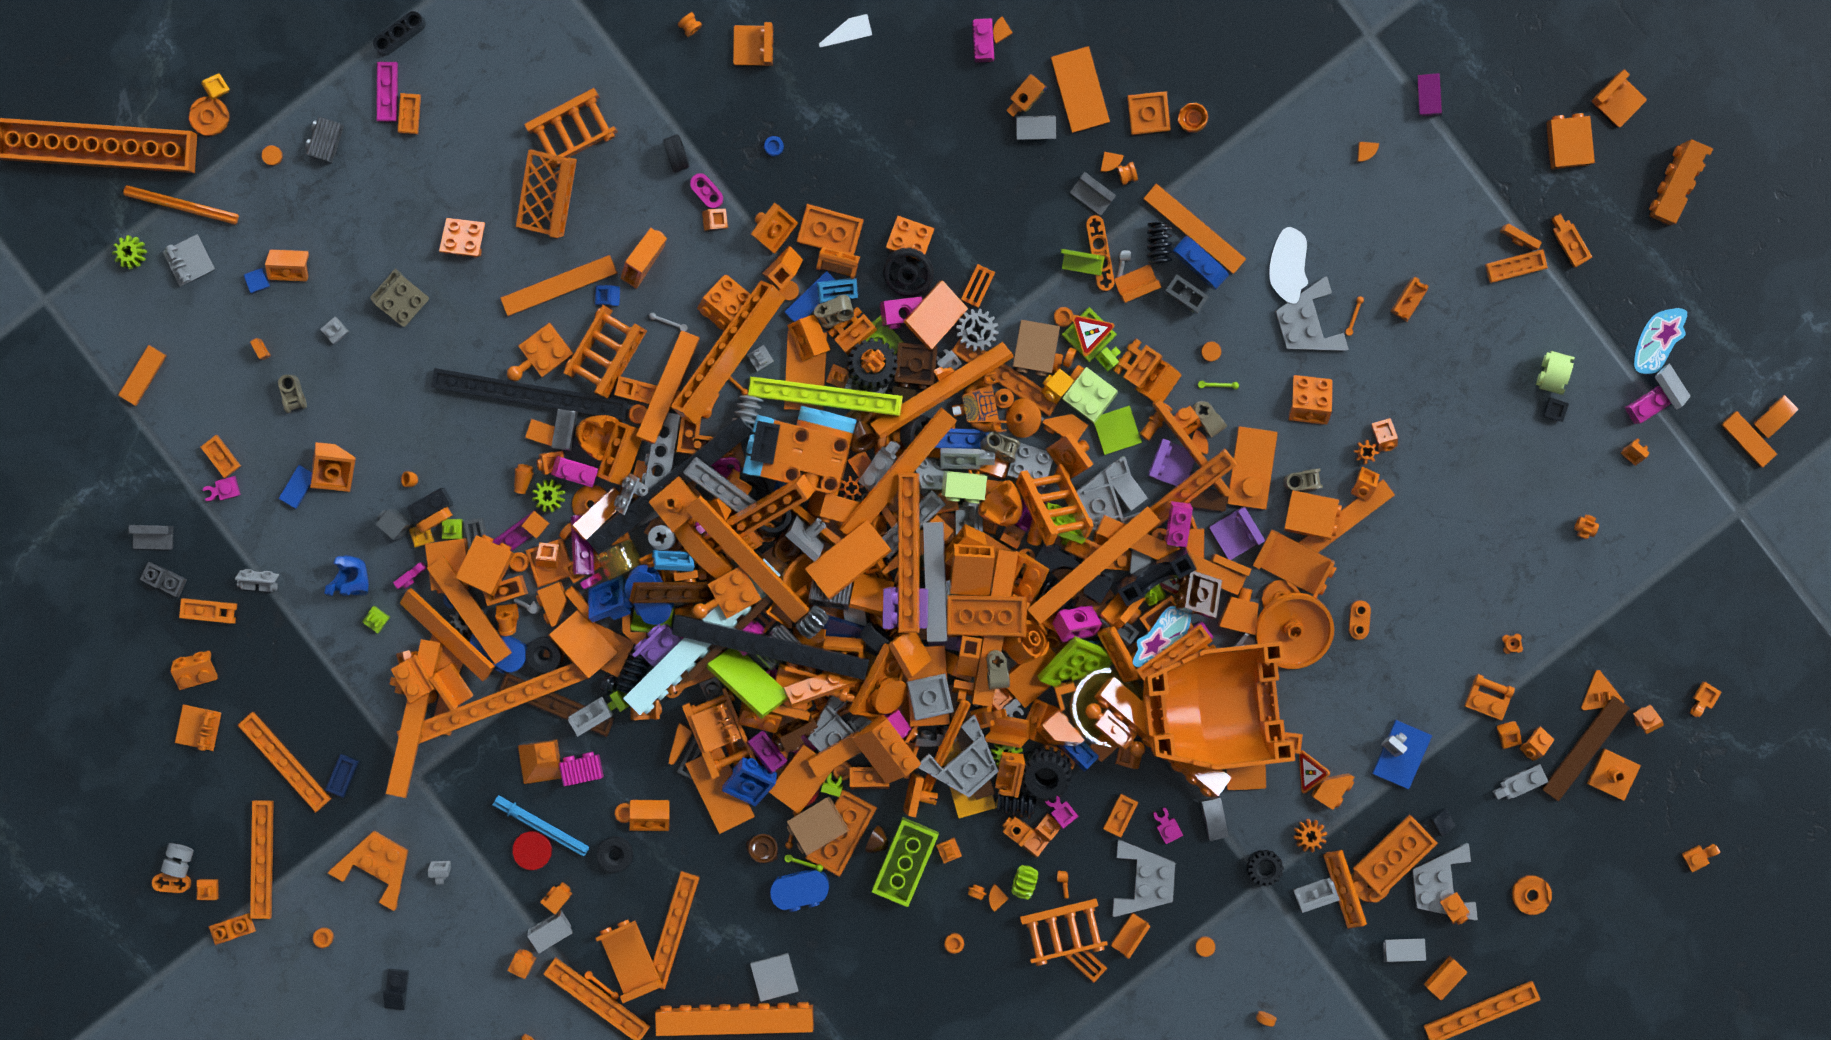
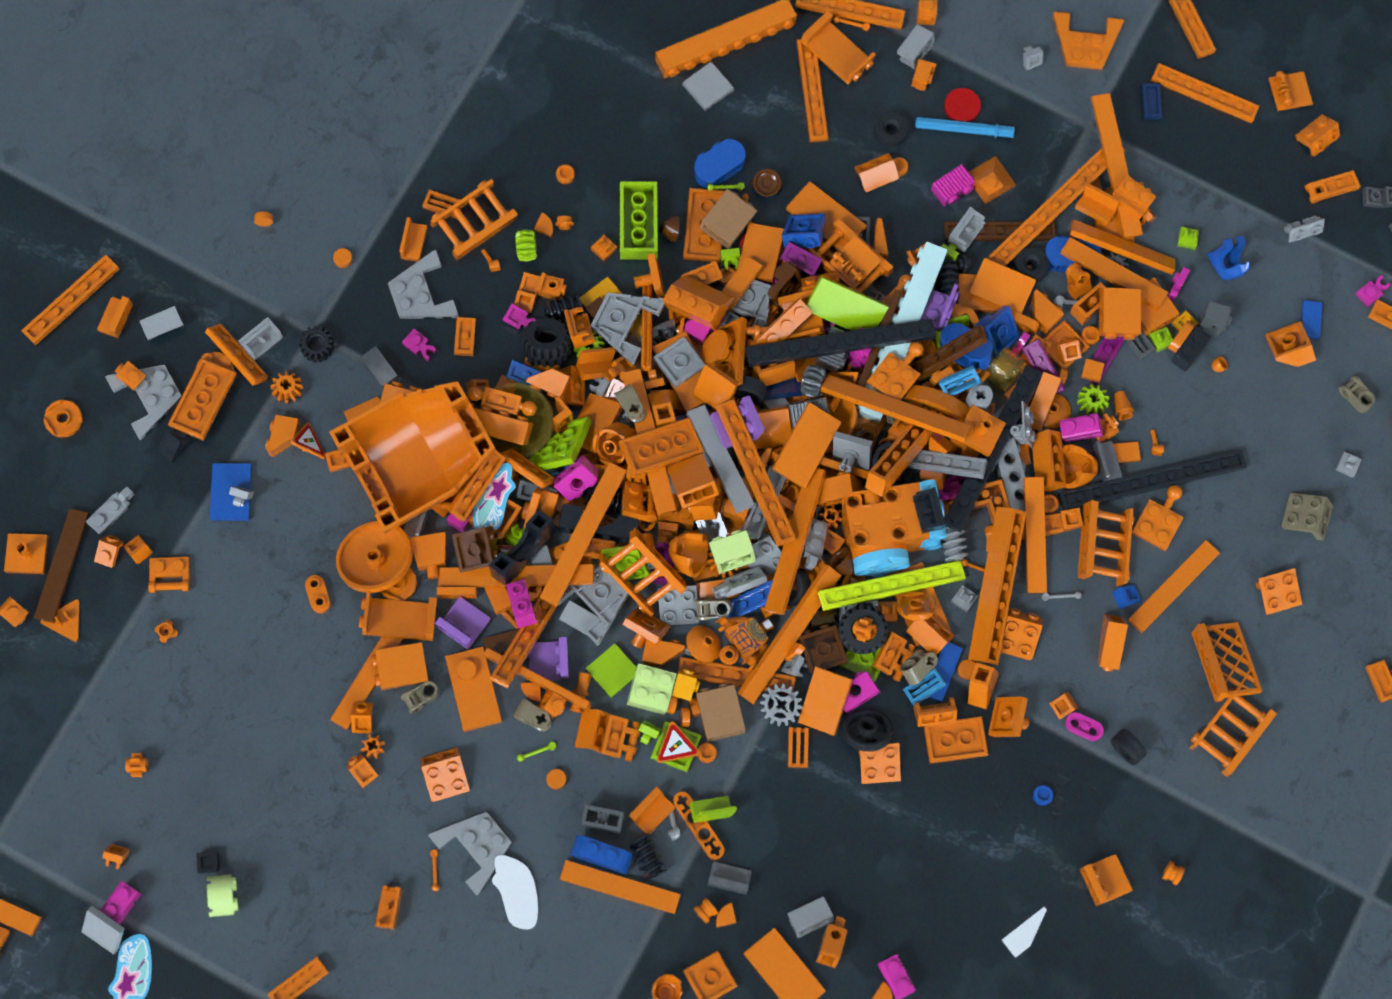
camera: 150 degrees right, 15 degrees down
none -> orange tile [897,591,936,621]
none -> orange hand [1150,430,1164,456]

